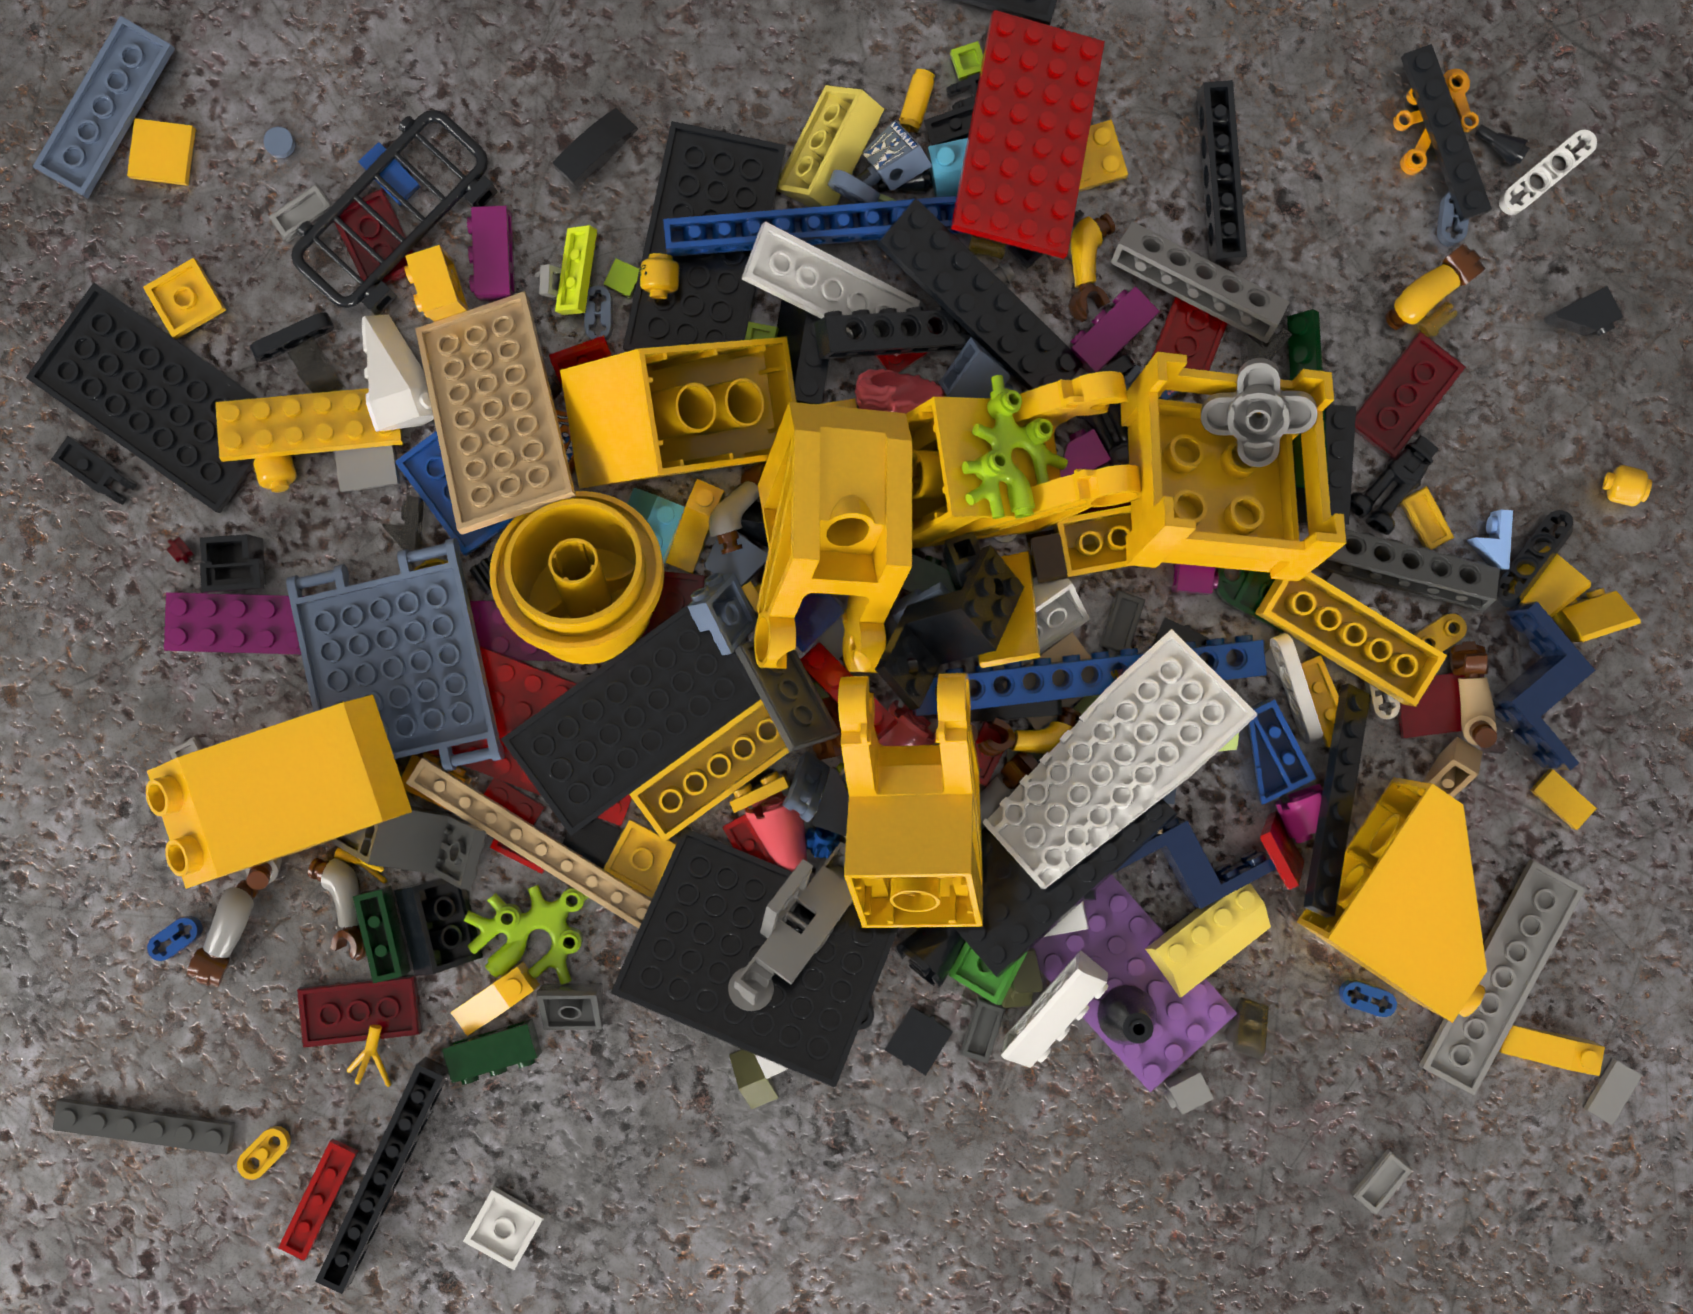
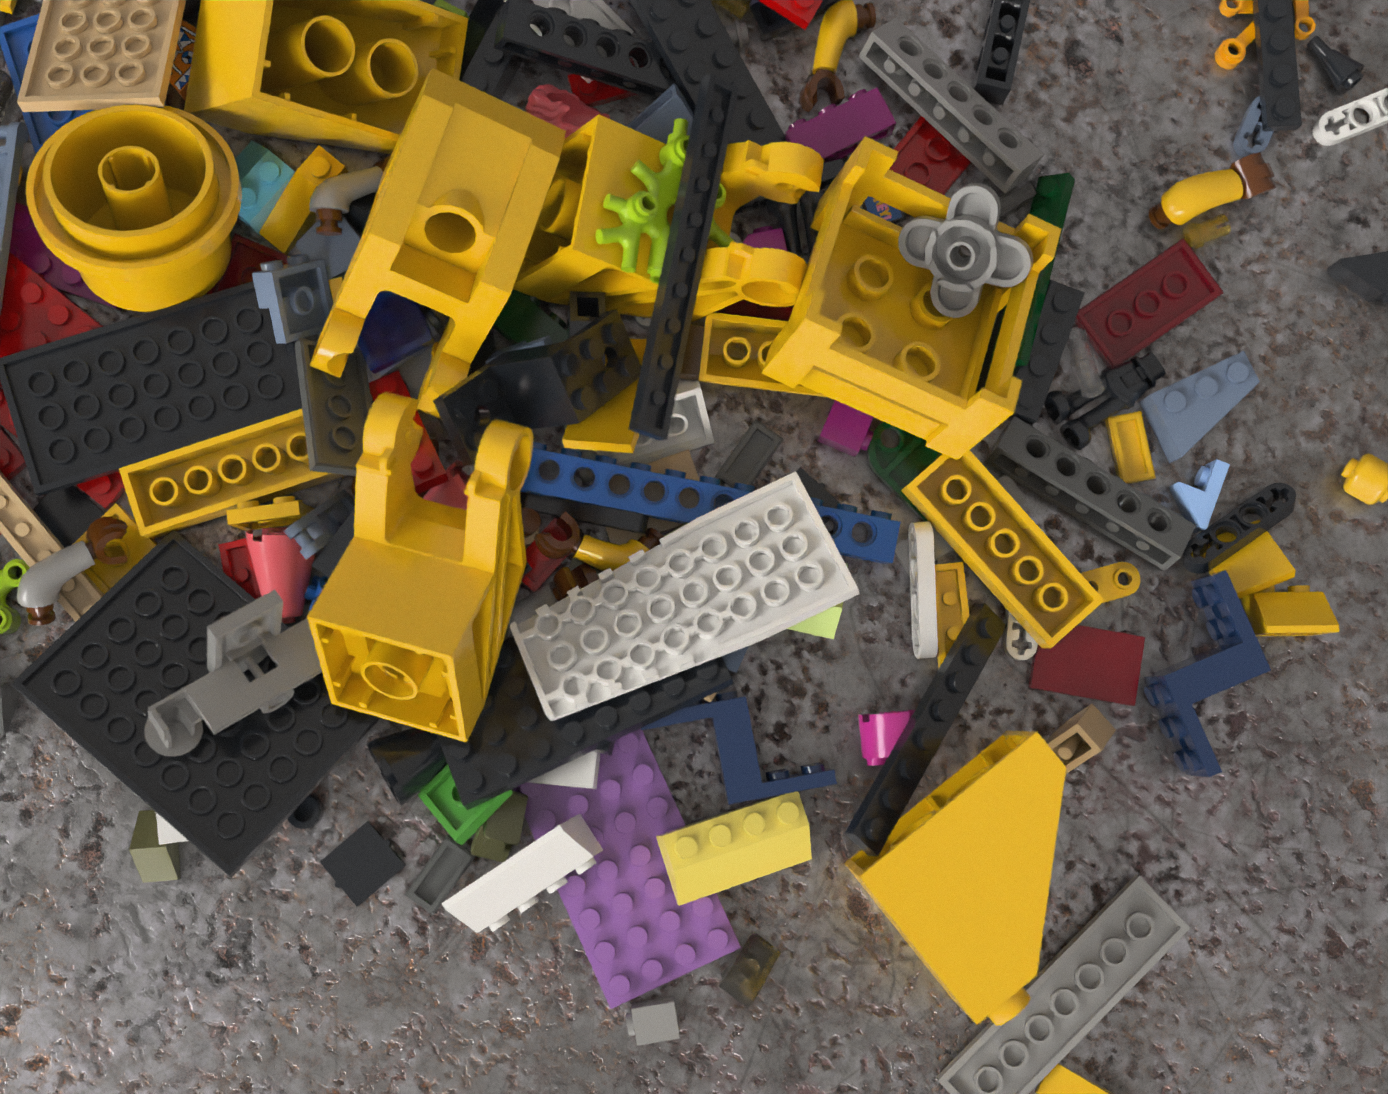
camera: 10 degrees right, 5 degrees down
black cone [1097,985,1157,1045] -> none
blue wedge [1248,697,1316,805] -> none
red tile [1260,811,1305,890] -> none
blue beam [1339,979,1397,1017] -> none
piece [1450,641,1497,748] -> none
yellow tile [1530,769,1597,830] -> none
none -> piece [17,517,128,626]
none -> black plate [628,73,739,440]
none -> clear pin [1067,328,1104,398]
none -> sand blue wedge [1139,351,1260,464]

